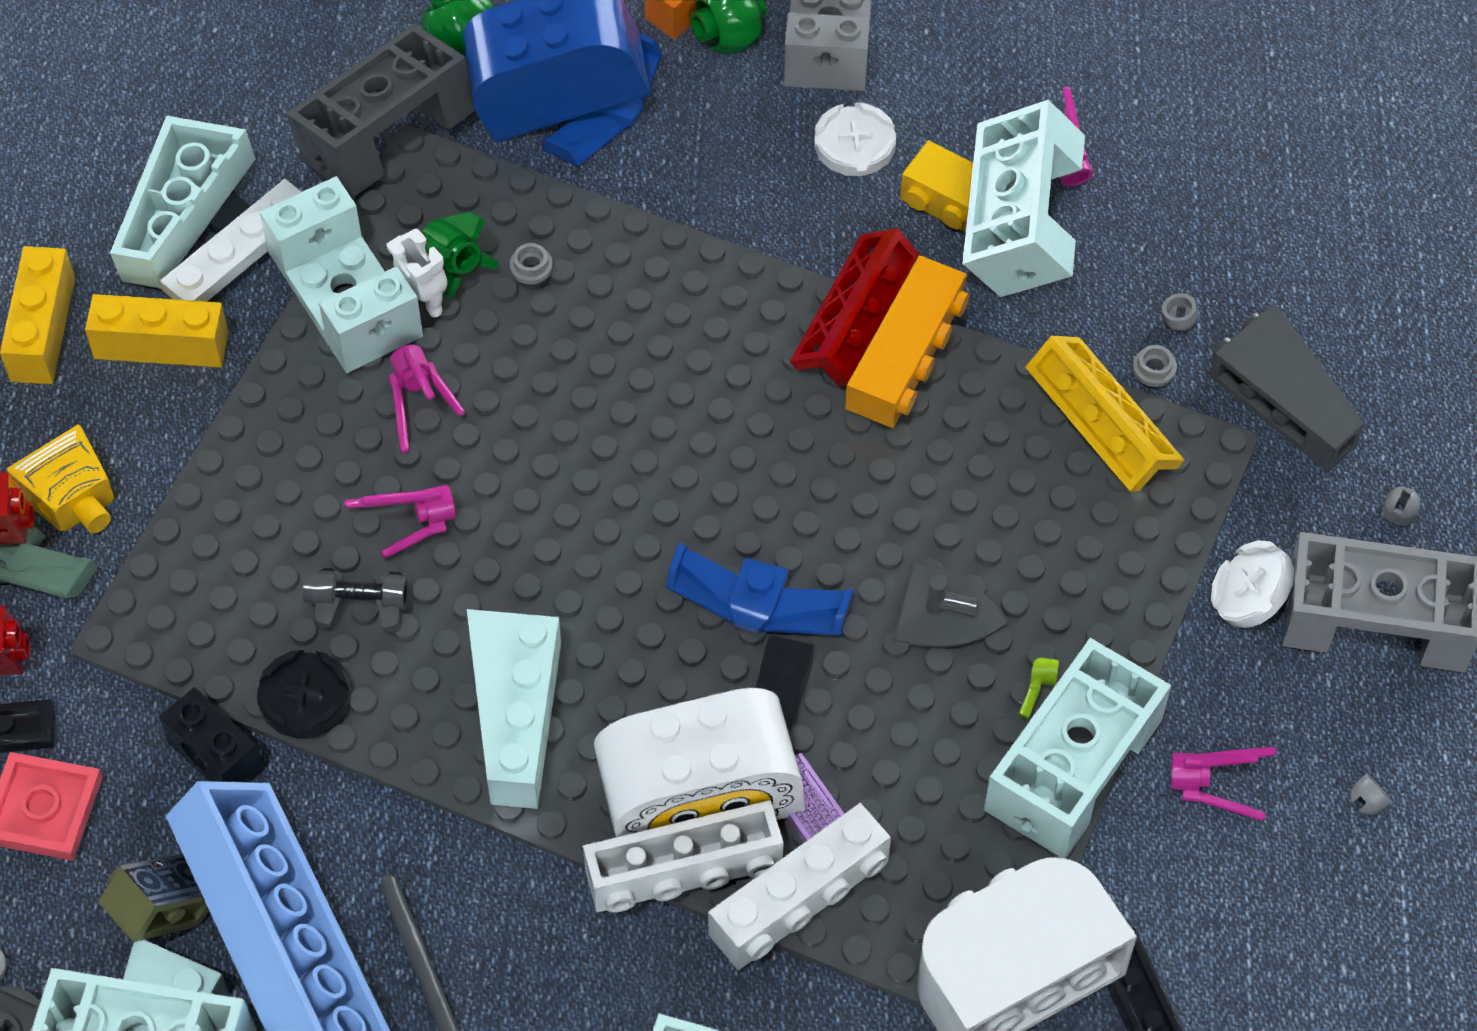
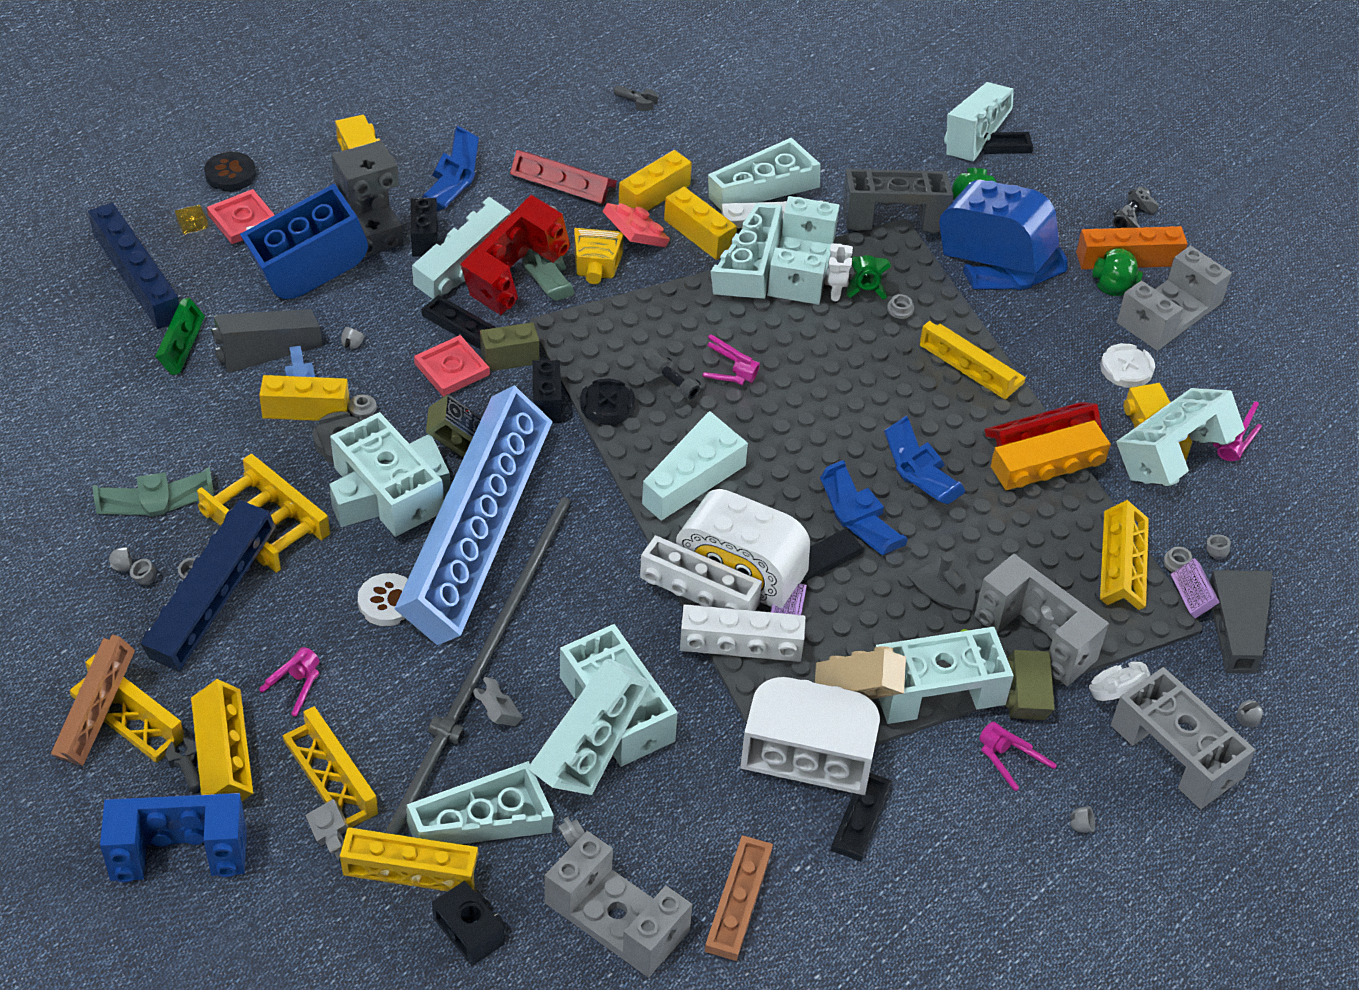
camera: 40 degrees right, 10 degrees down
dark pink plant [388,345,465,454] -> none
none -> olive brick [480,322,539,372]
none -> coral plate [602,203,670,247]
none -> light aqua wedge [711,203,783,299]
none -> tan brick [815,646,906,700]
none -> blue plate [884,415,965,504]
none -> yellow fence [919,321,1026,400]
none -> light grey plate [974,554,1109,687]
none -> olive brick [1005,650,1055,720]
none -> lavender tile [1171,558,1220,619]

